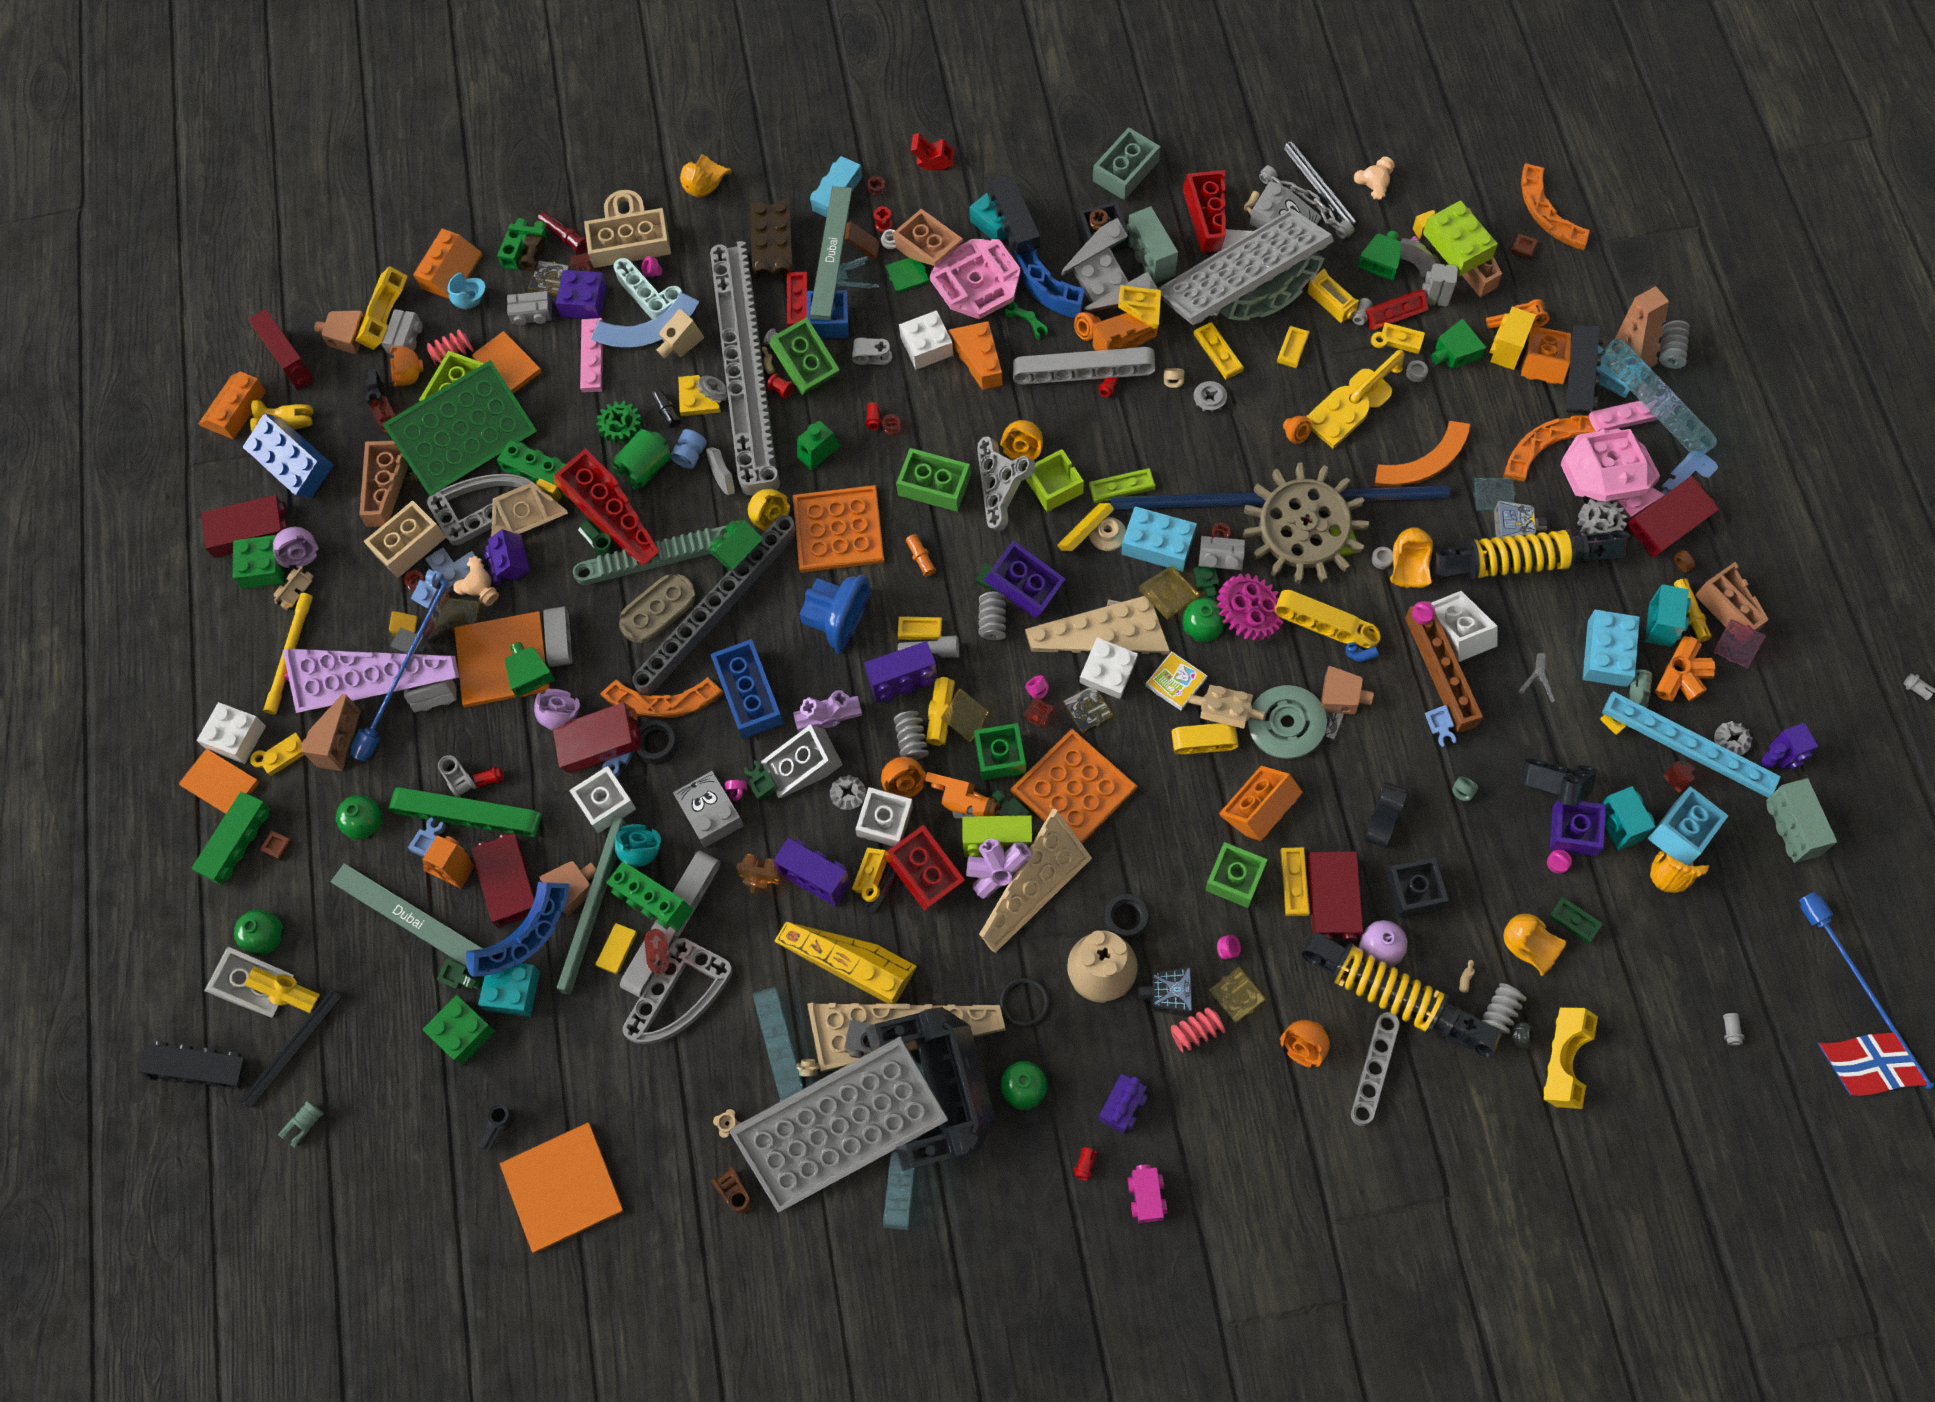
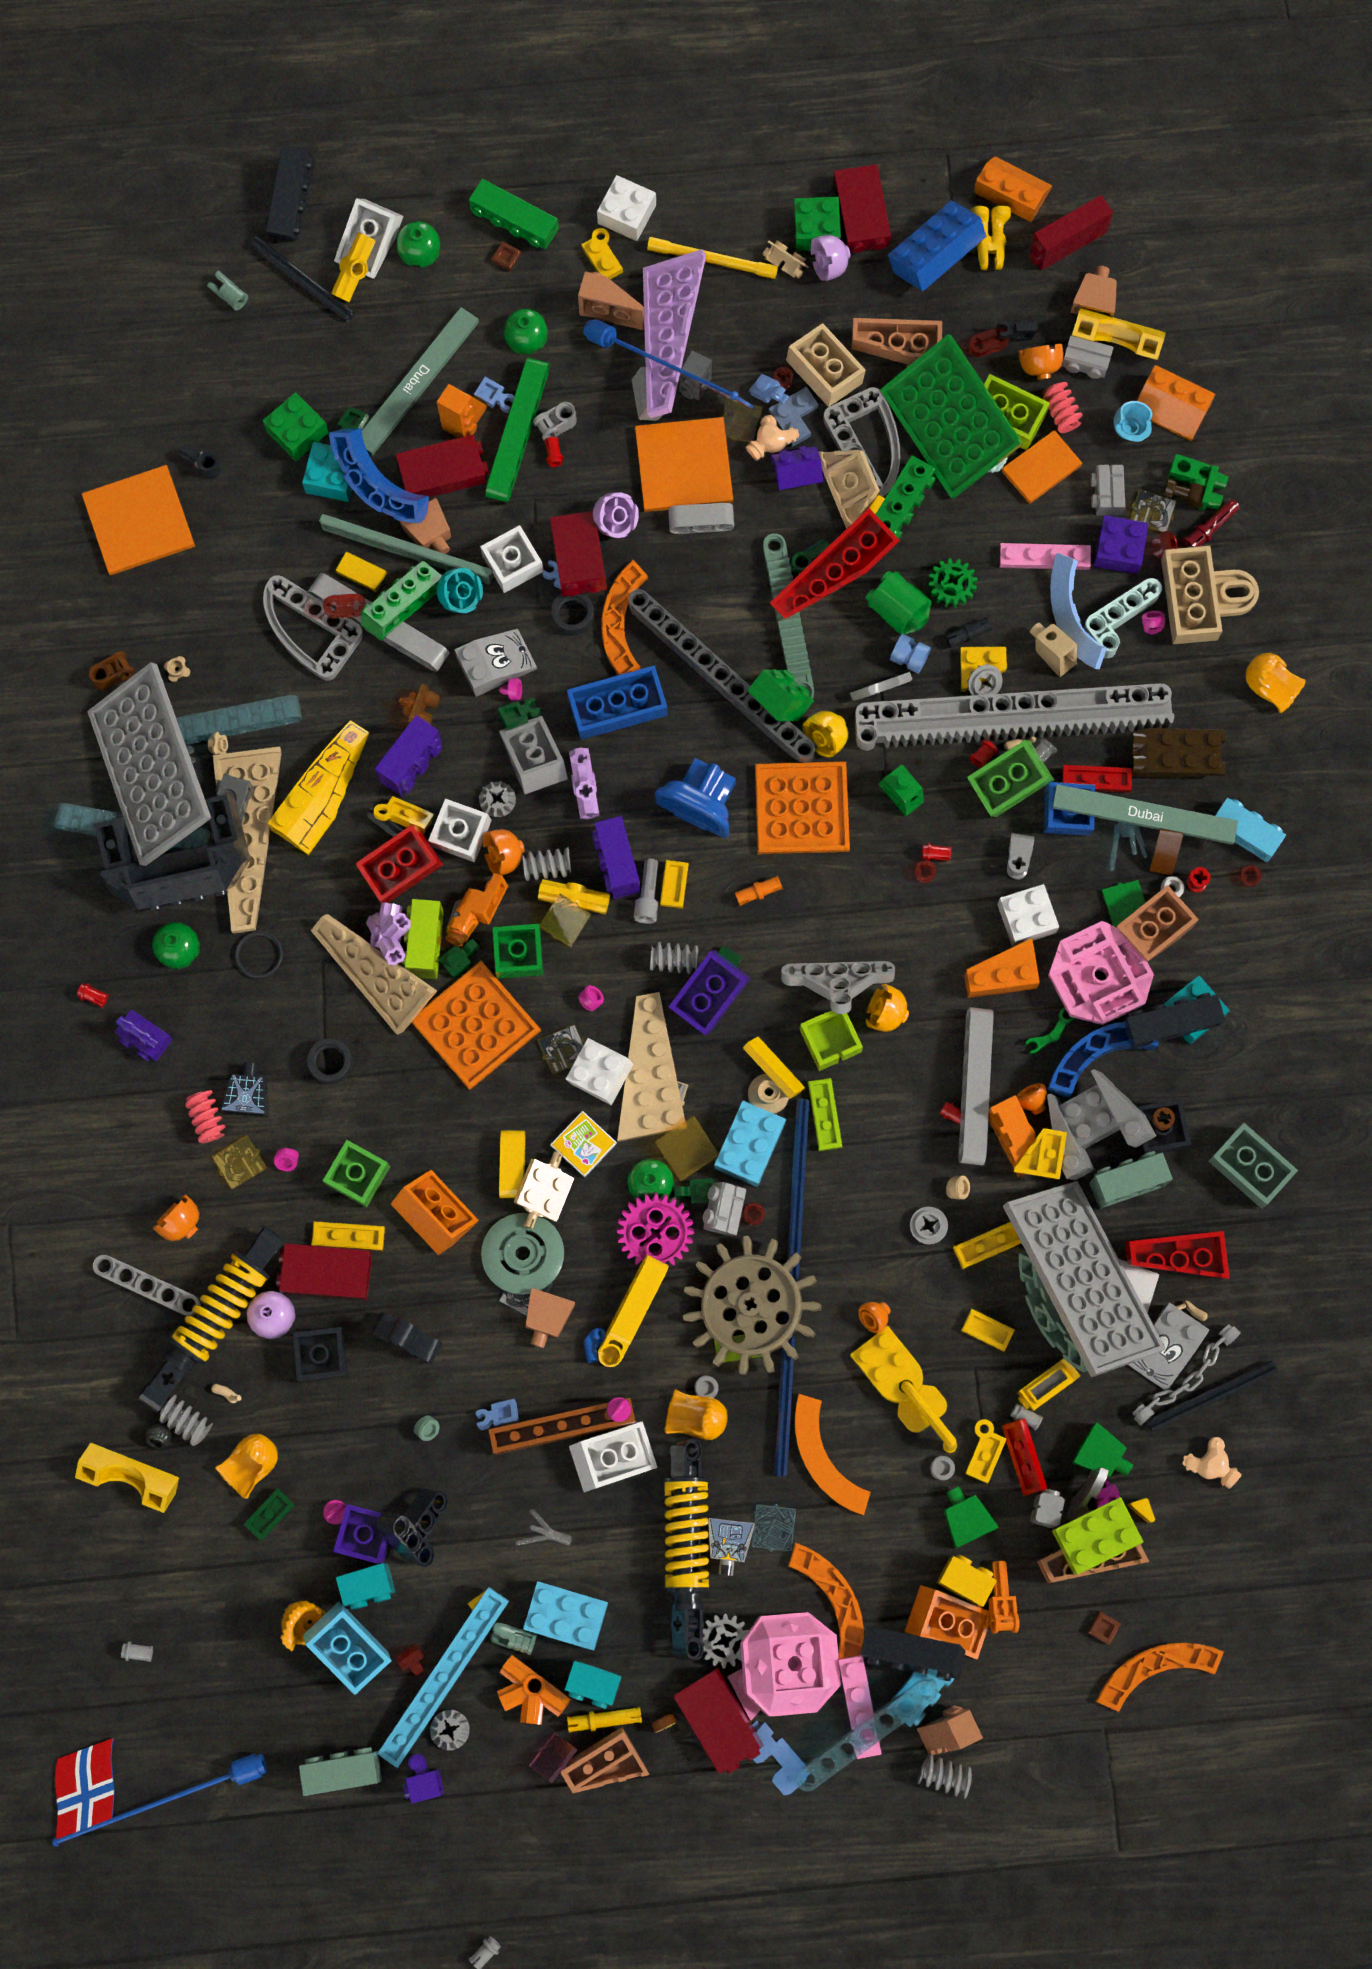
camera: 90 degrees right, 10 degrees up
orange tile [179,749,260,814] -> none
yellow slope [389,611,418,637] -> none
green torso [504,642,555,698] -> none
dark tan tile [619,574,695,643] -> none
bright green brick [896,448,971,512] -> none
red brick [911,133,955,171] -> none
clear red tile [1024,698,1054,728] -> none
tan cone [1067,931,1137,1003] -> none
dark pink brick [1128,1164,1167,1223] -> none

